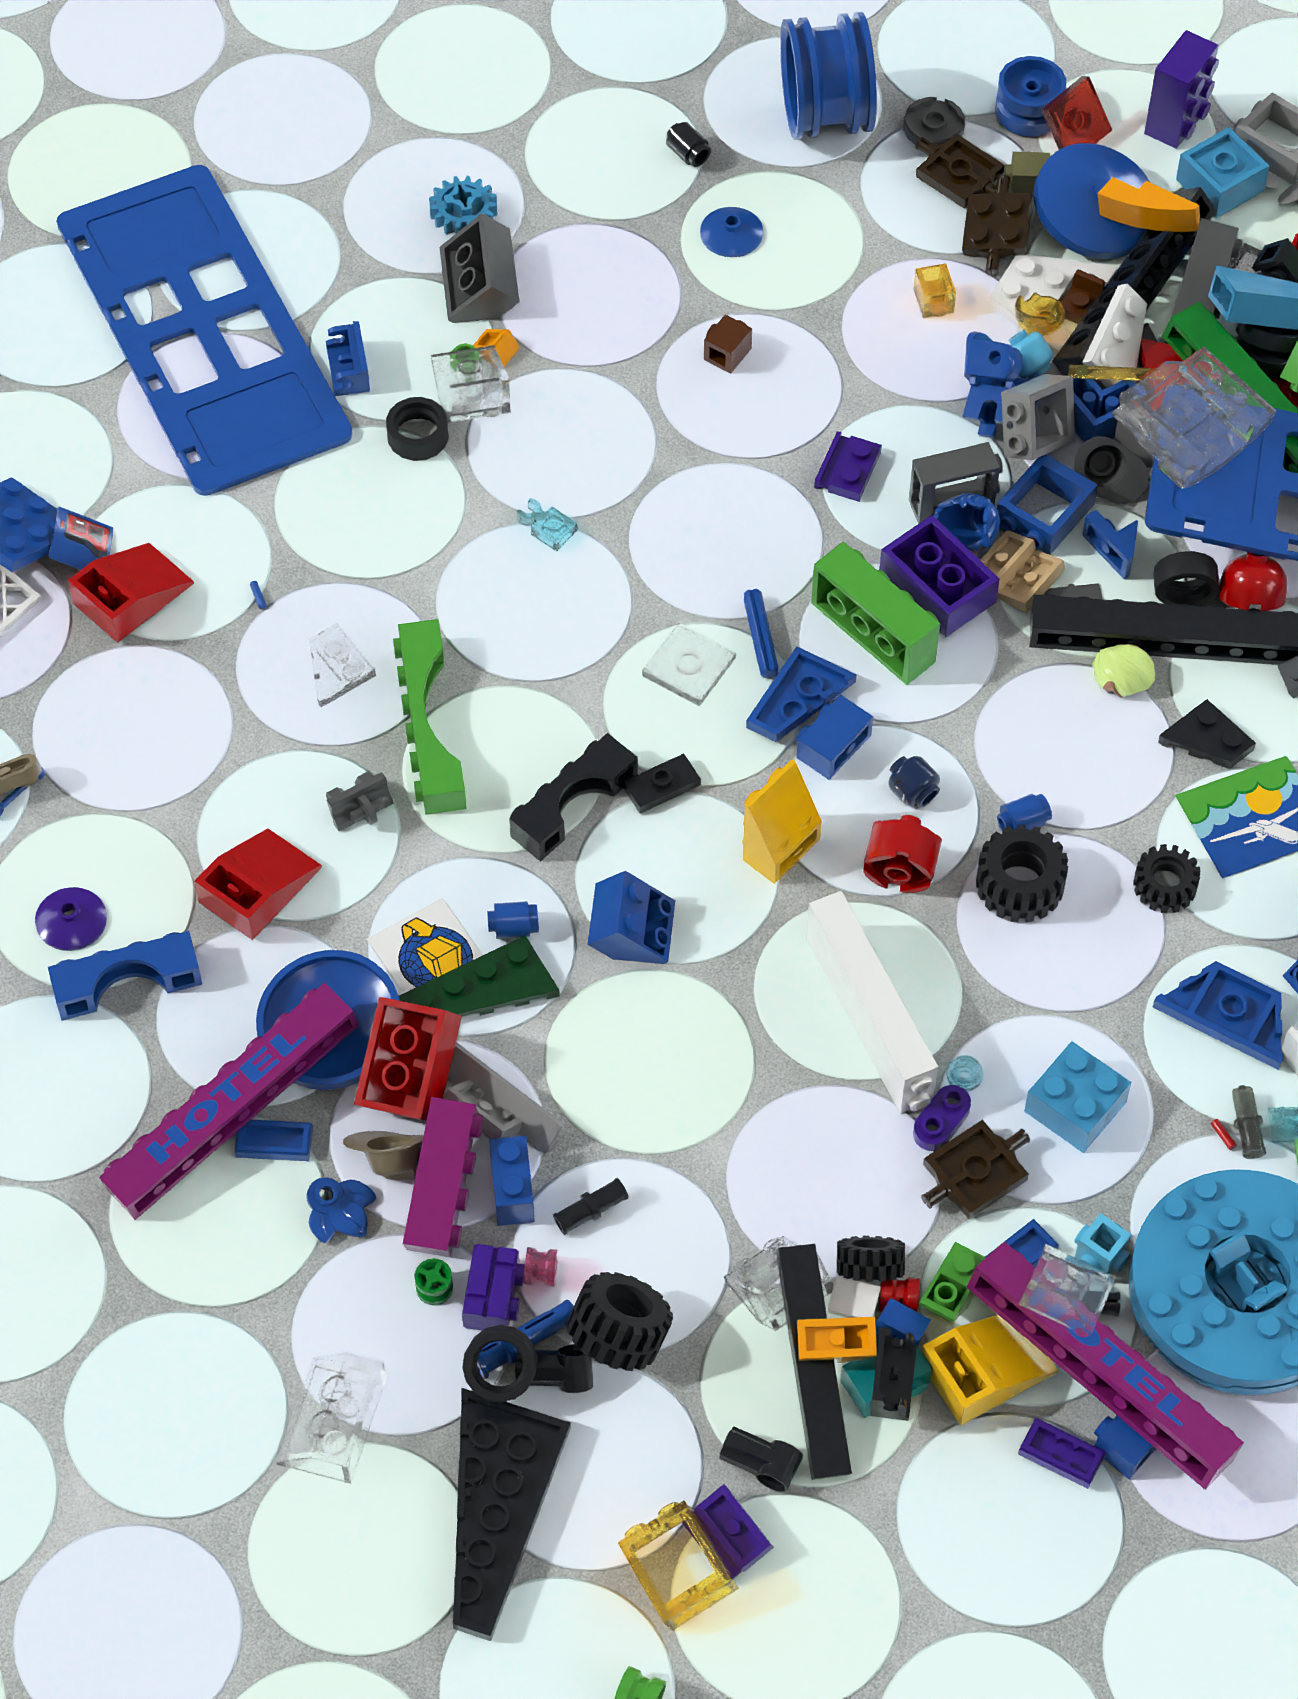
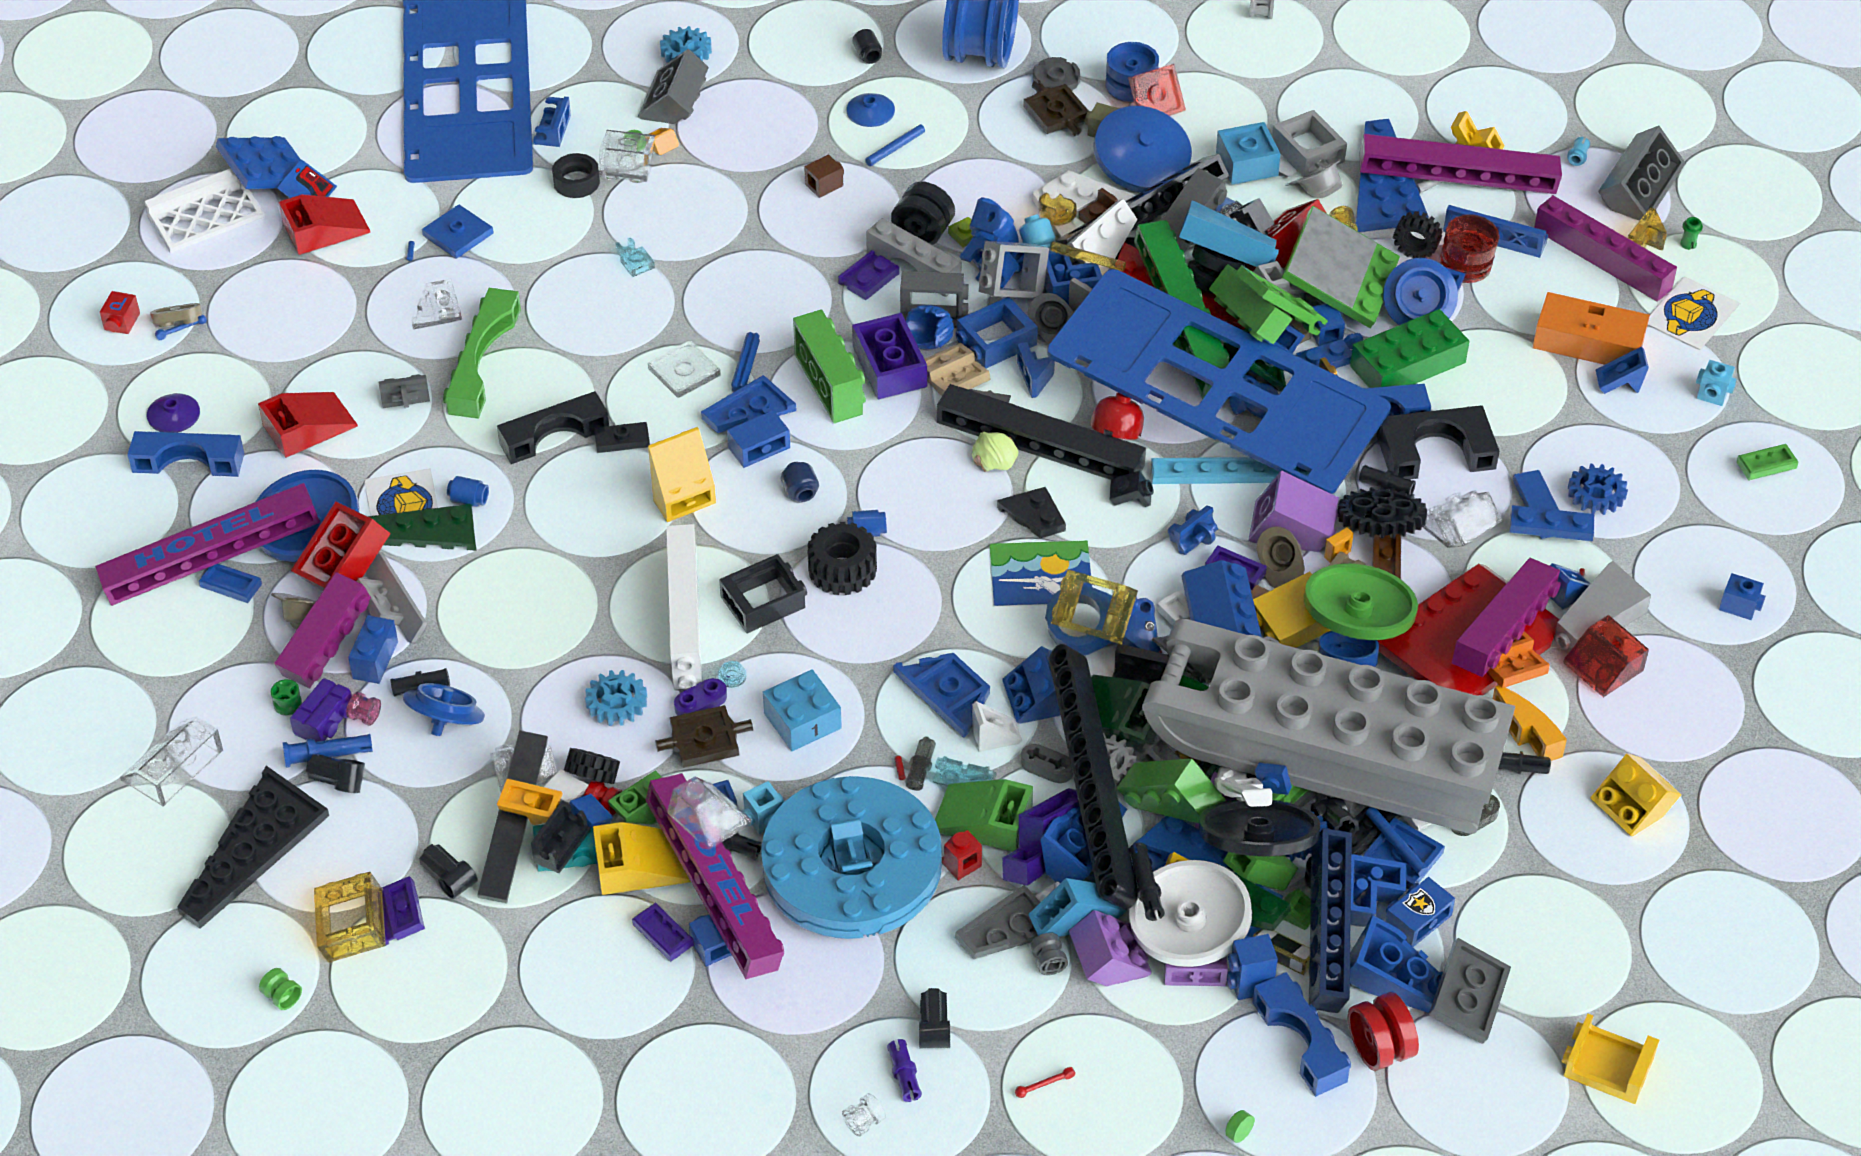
camera: 20 degrees right, 10 degrees down
blue plate [306,1177,376,1244] -> none
black tyre [462,1325,538,1403] -> none
black tyre [567,1272,673,1371] -> none
blue slope [587,870,676,964] -> none
red brick [863,815,942,893] -> none
clear yellow brick [913,263,956,318] -> none
dark brown plate [962,174,1033,276] -> none
light orange slope [1097,177,1200,232] -> none
clear slope [1112,346,1276,489] -> none
black tyre [1133,844,1201,913] -> none
dark purple brick [1144,30,1220,149] -> none
black tyre [1153,551,1219,606] -> none
none -> blue piece [403,683,485,736]
none -> blue plate [422,204,494,259]
none -> dark azure gear [585,670,648,726]
none -> black window [719,554,807,633]
none -> bar [865,124,925,167]
none -> light grey arch [866,218,962,297]
none -> black wheel [891,181,955,245]
none -> lime plate [948,217,973,248]

